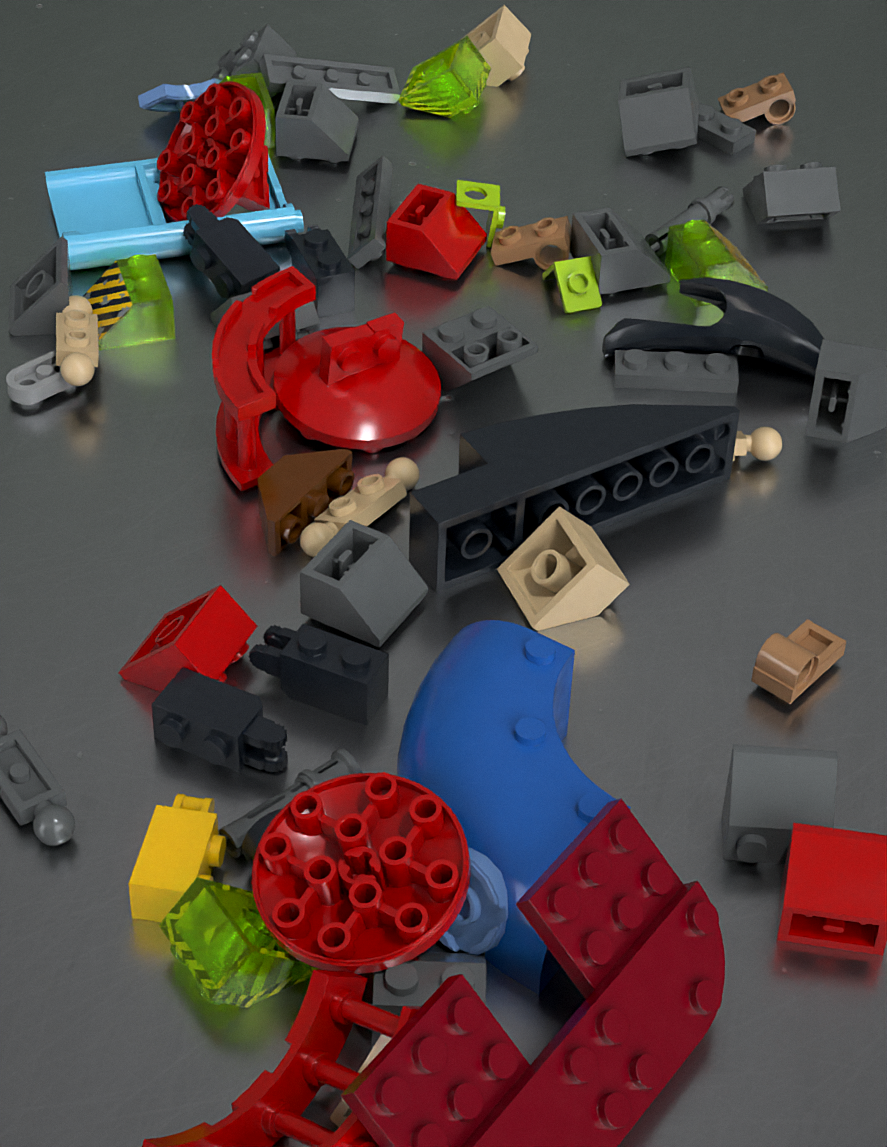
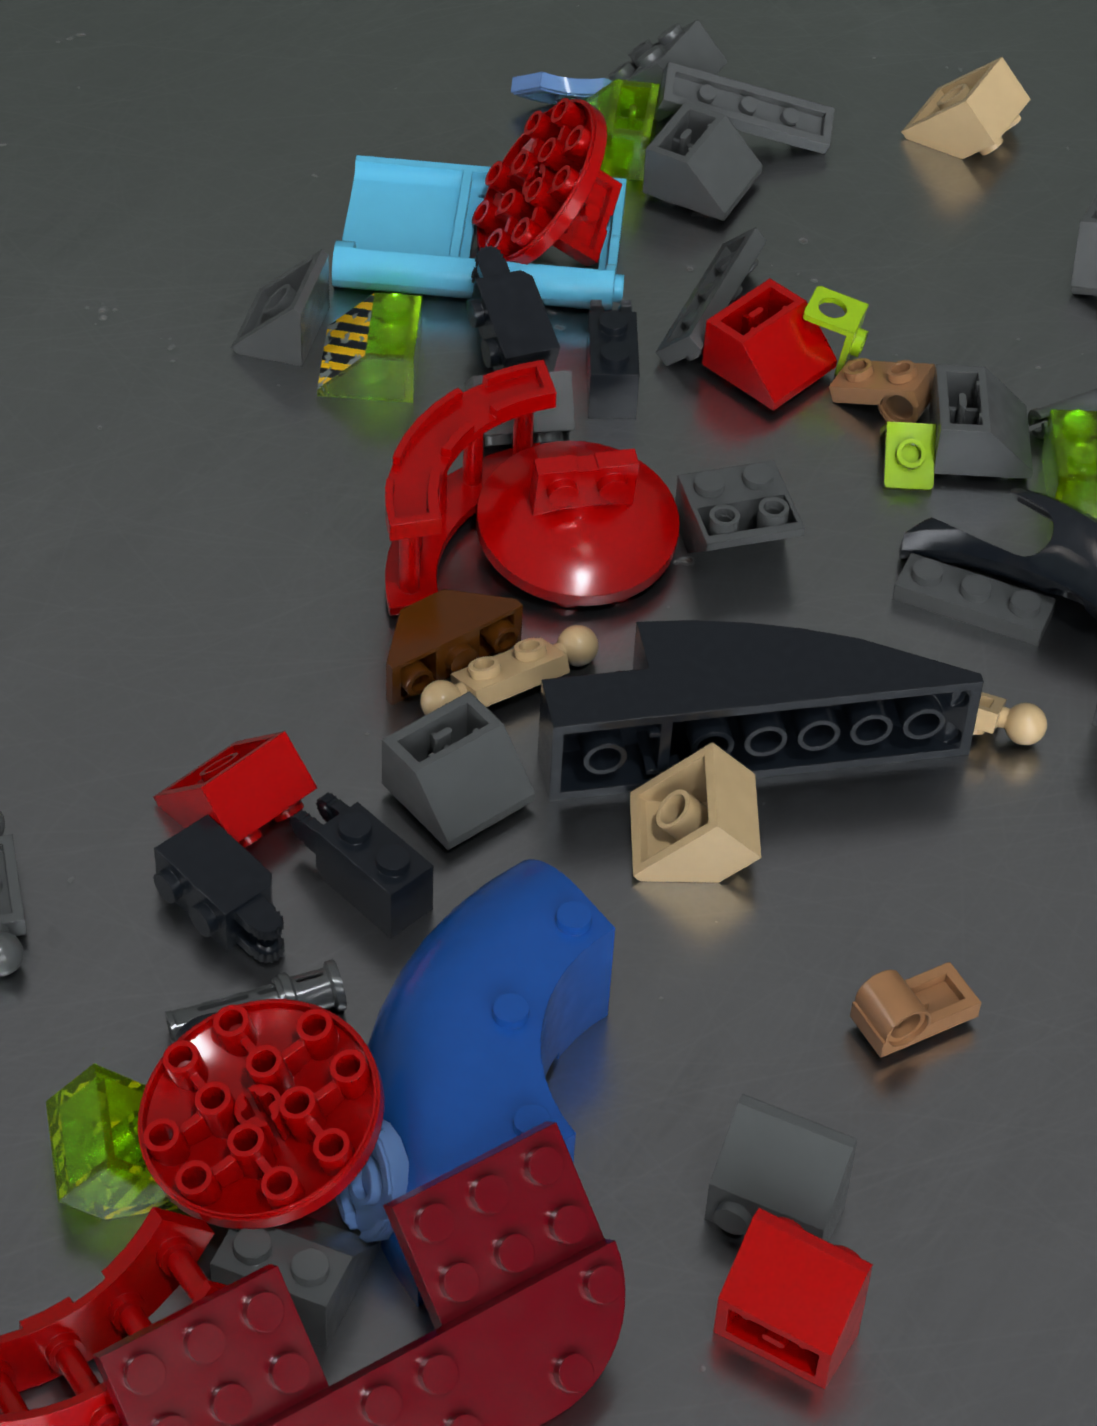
camera: 20 degrees right, 5 degrees up
light grey plate [6,350,73,405] -> none
tan plate [56,295,99,386] -> none
yellow brick [128,793,226,928] -> none
clear neon green slope [398,36,491,118] -> none

